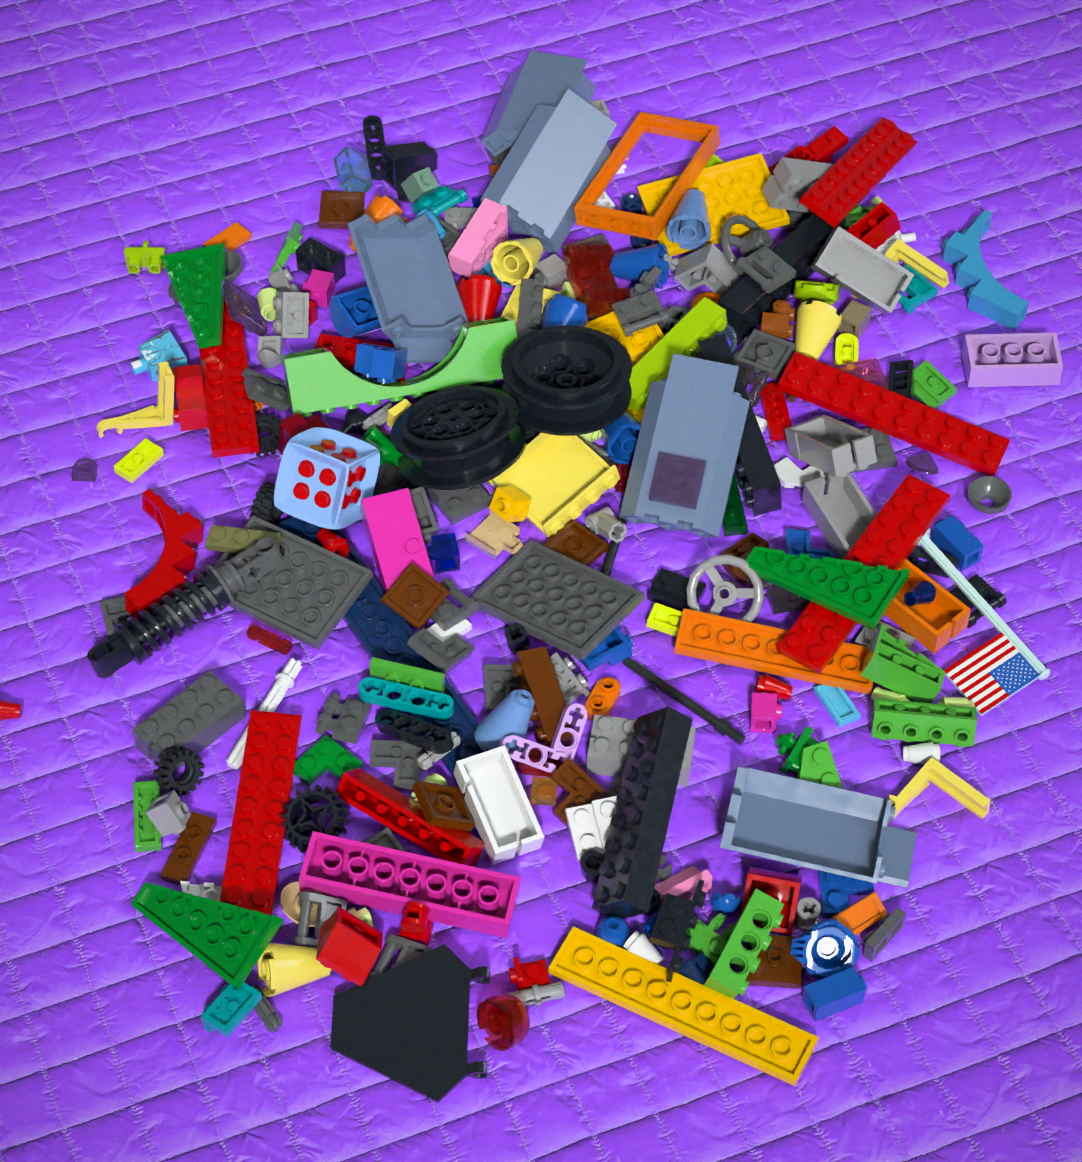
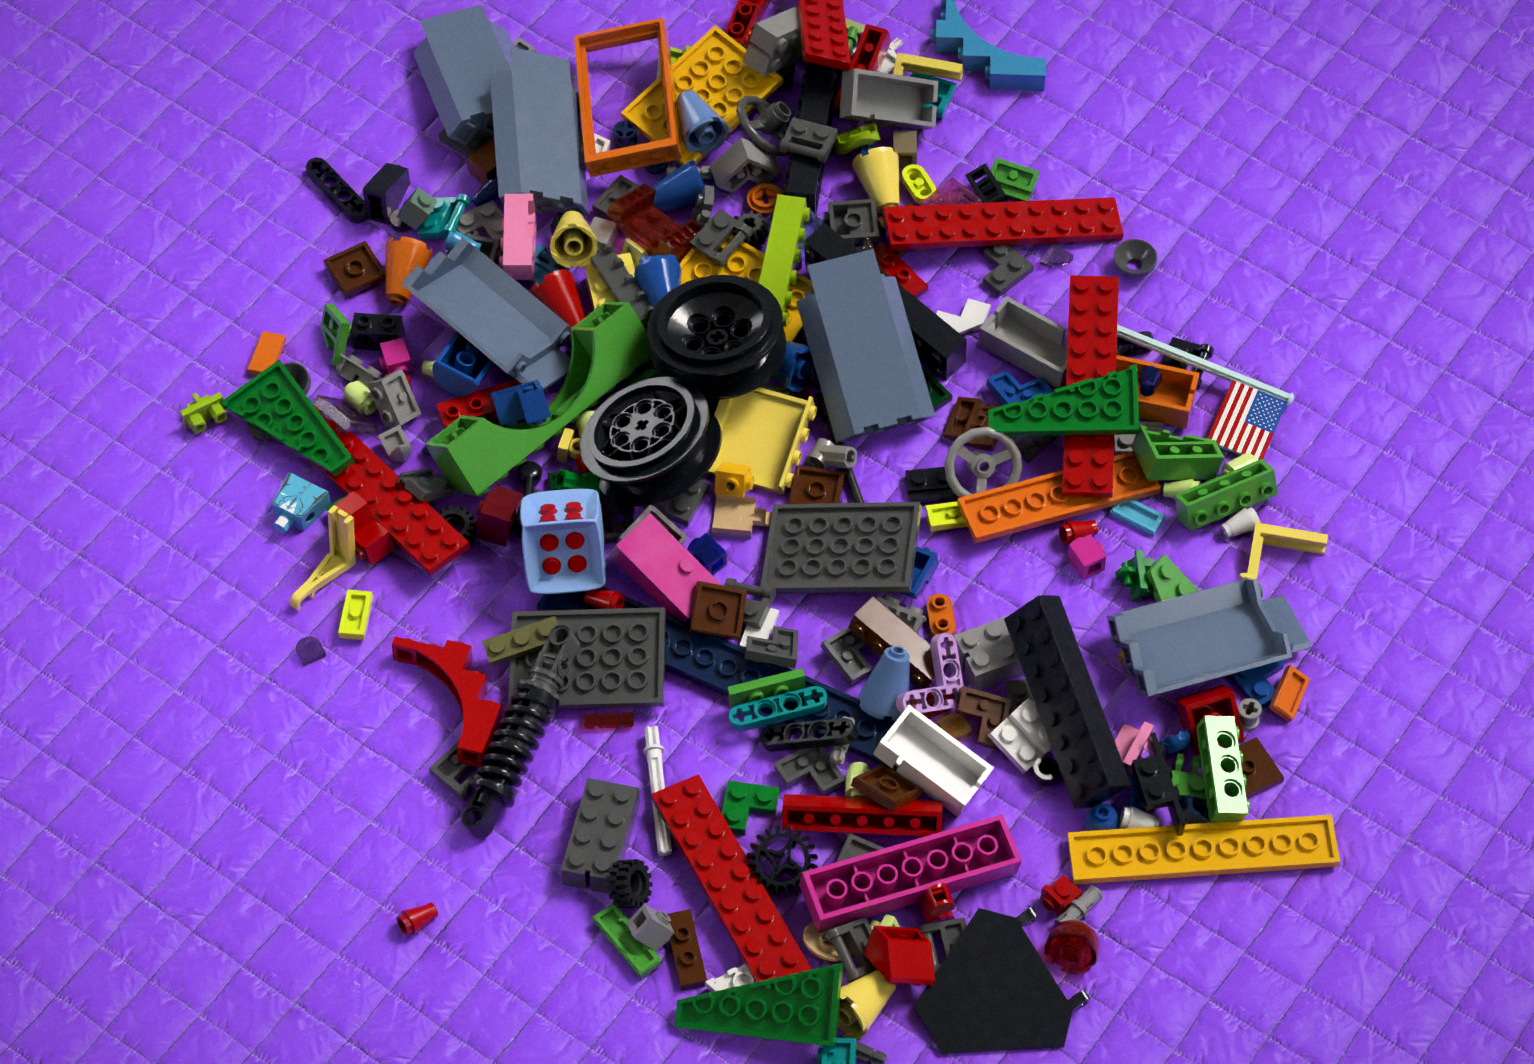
camera: 30 degrees left, 5 degrees up
black tyre [250,482,284,526] -> none
dark grey plate [315,693,372,744] -> none
clear light blue brick [333,146,373,193] -> none
light grey axle [362,403,395,431] -> none
black bush [505,623,530,654] -> none
pearl dark grey bar [623,657,746,745] -> none
clear purple plate [649,452,707,510] -> none
dark orange brick [761,300,795,341] -> none
light grey piece [784,415,877,478] -> none
blue helmet [790,918,860,980] -> none
blue brick [802,967,867,1022] -> none
dark grey plate [863,907,906,962] -> none
blue brick [931,515,984,571] -> none
lavender brick [962,333,1063,387] -> none

